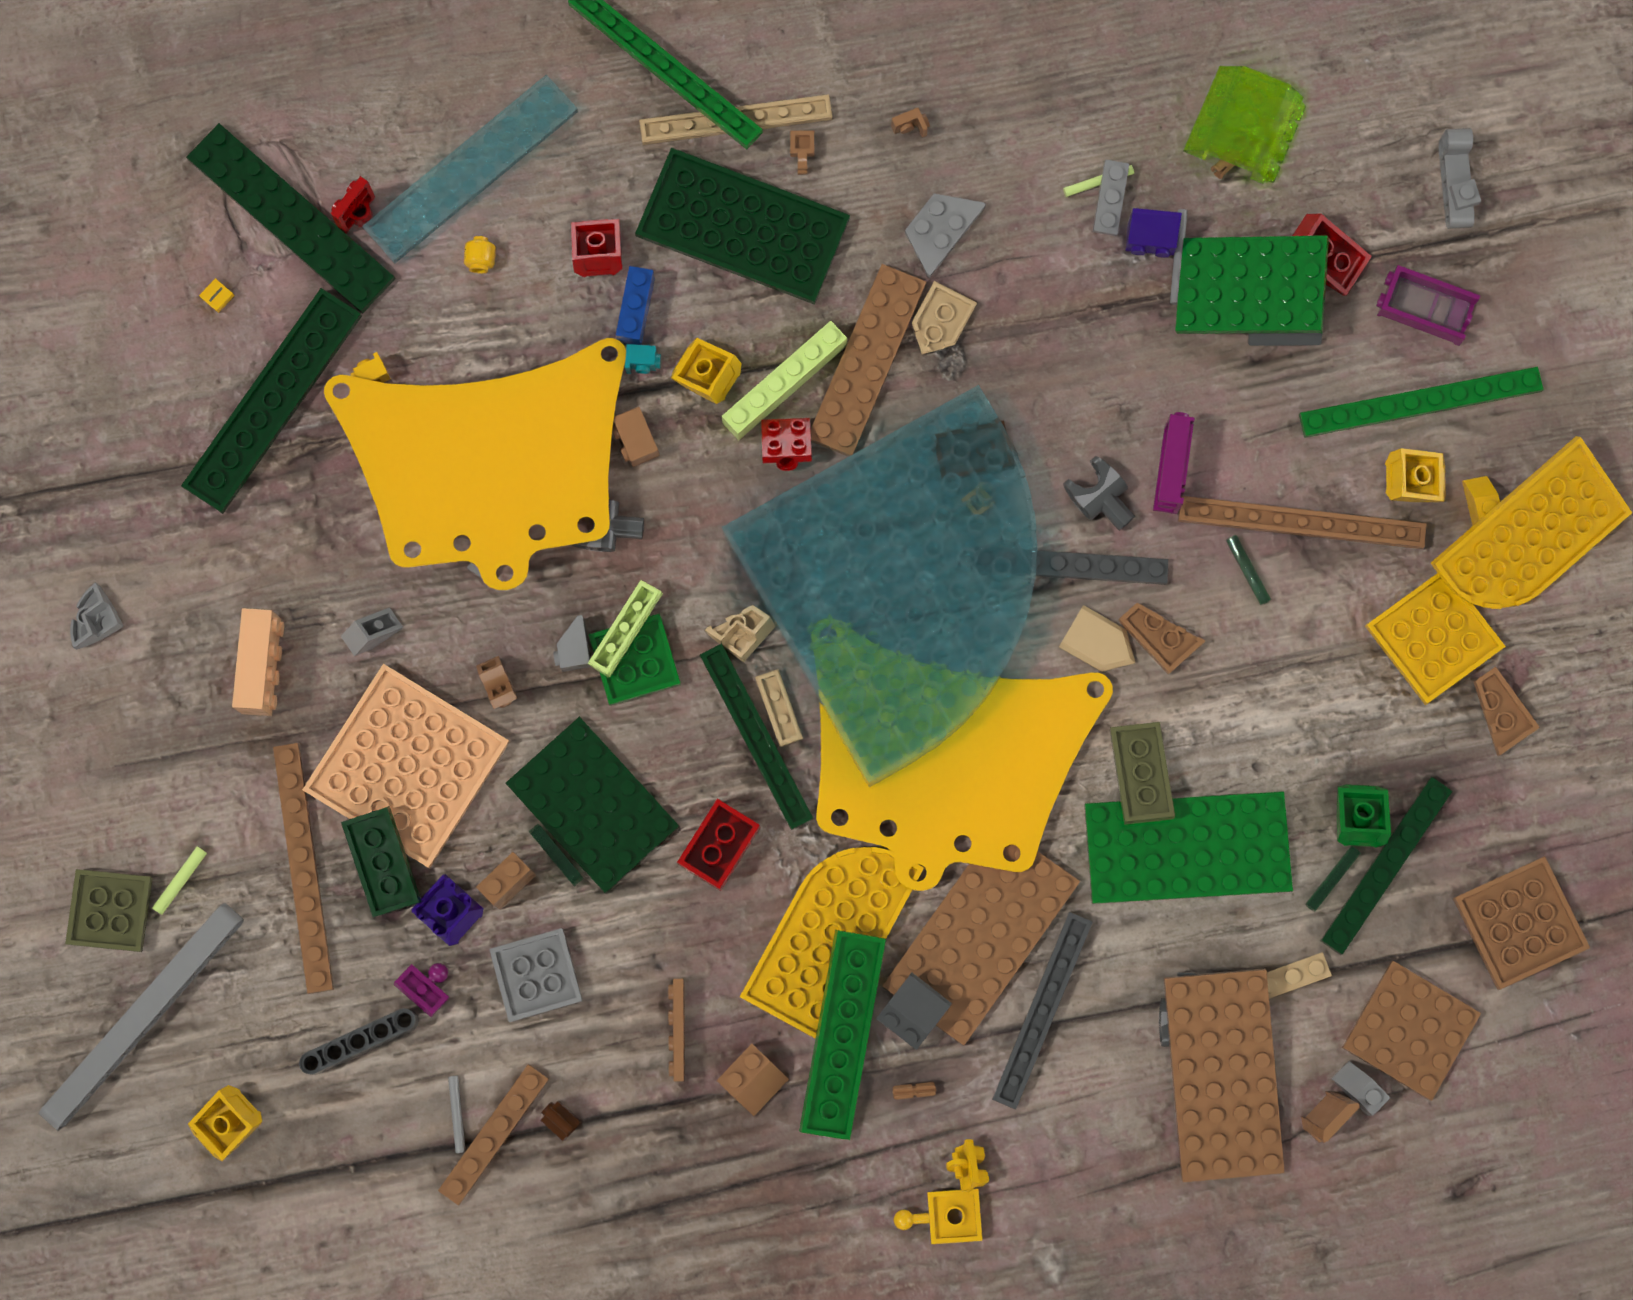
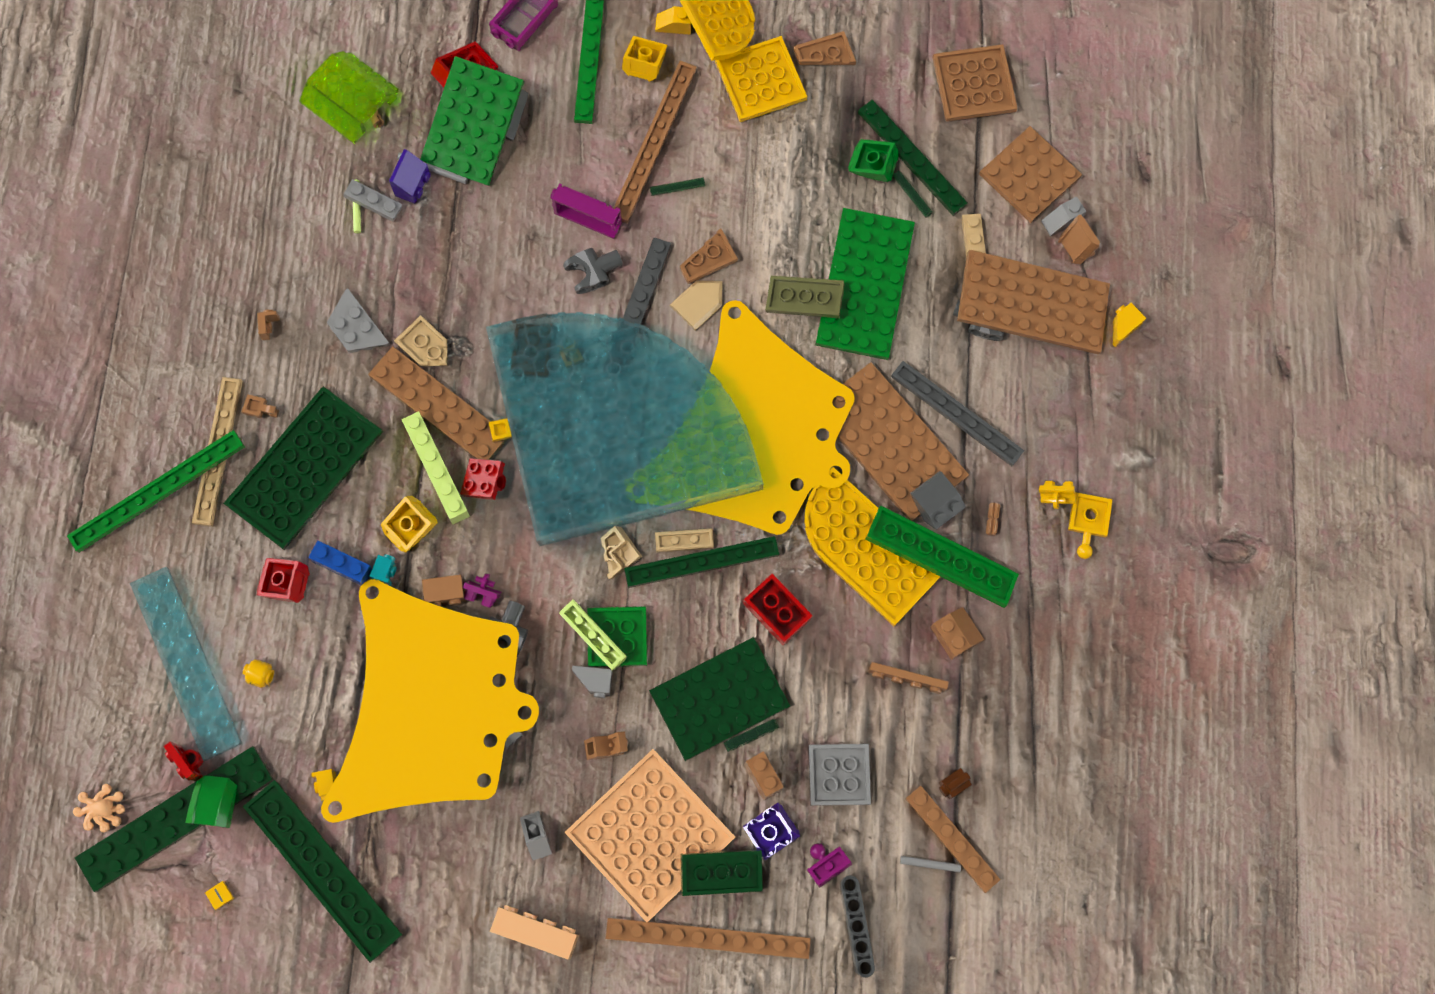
camera: 80 degrees left, 5 degrees down
none -> light nougat animal [73,784,125,833]
none -> green slope [185,775,237,828]
none -> magenta hips [463,573,502,608]
none -> yellow plate [489,418,512,442]
none -> yellow slope [1113,303,1146,347]

